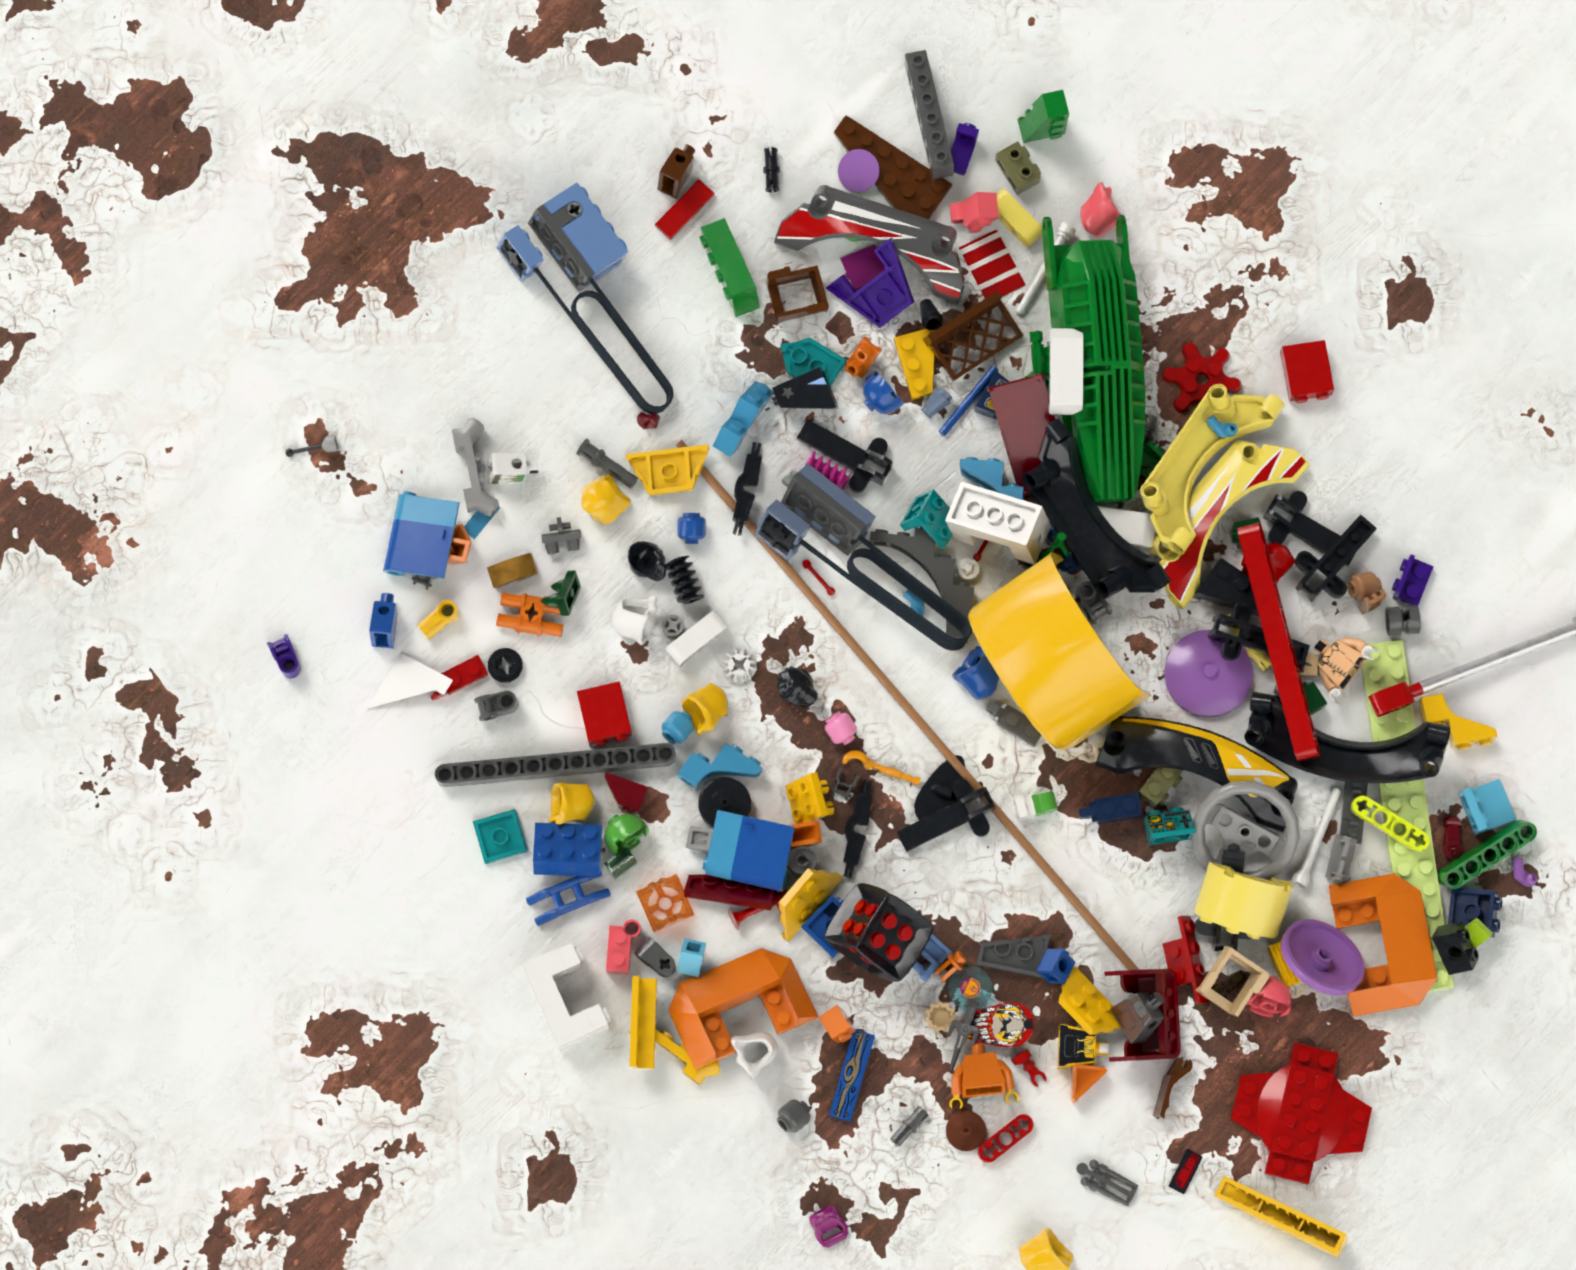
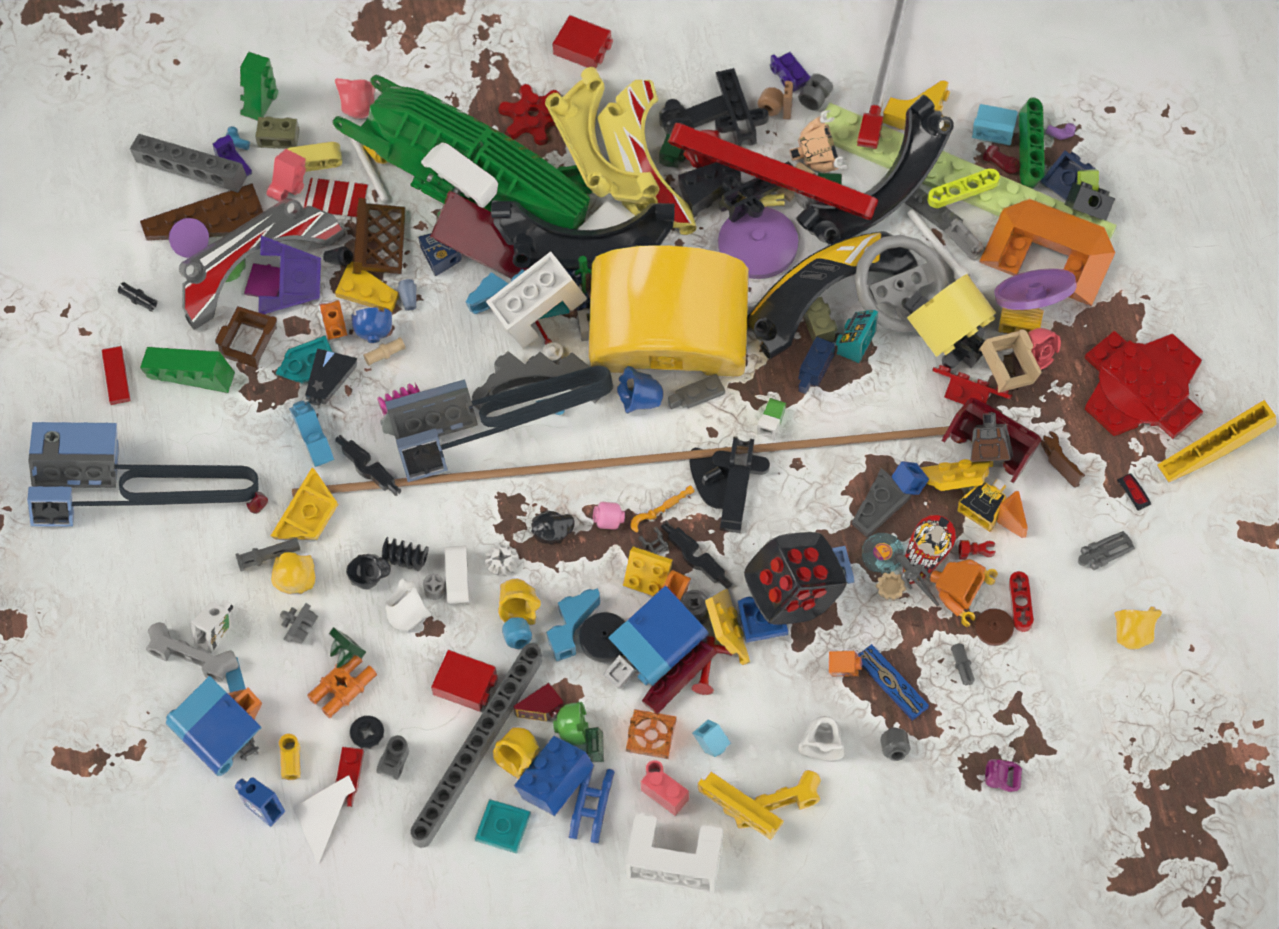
camera: 50 degrees left, 15 degrees down
dark purple piece [267,634,301,679] -> none
hinge [285,434,338,457] -> none
pearl gold slope [487,553,538,589] -> none
dark grey piece [634,937,676,978] -> none
reddish brown torso [657,144,695,199] -> none
orange slope [668,948,818,1070] -> none
blue head [677,513,706,544] -> none
black piece [797,419,893,493] -> none
red hinge [802,560,835,596] -> none
teal bracket [900,489,952,549] -> none
orange arm [934,951,967,983] -> none
blue bar [938,365,999,436] -> none
dark azure arm [1205,415,1238,437] -> none
none -> dark azure arm [226,126,250,150]
none -> tan pin [363,337,405,366]

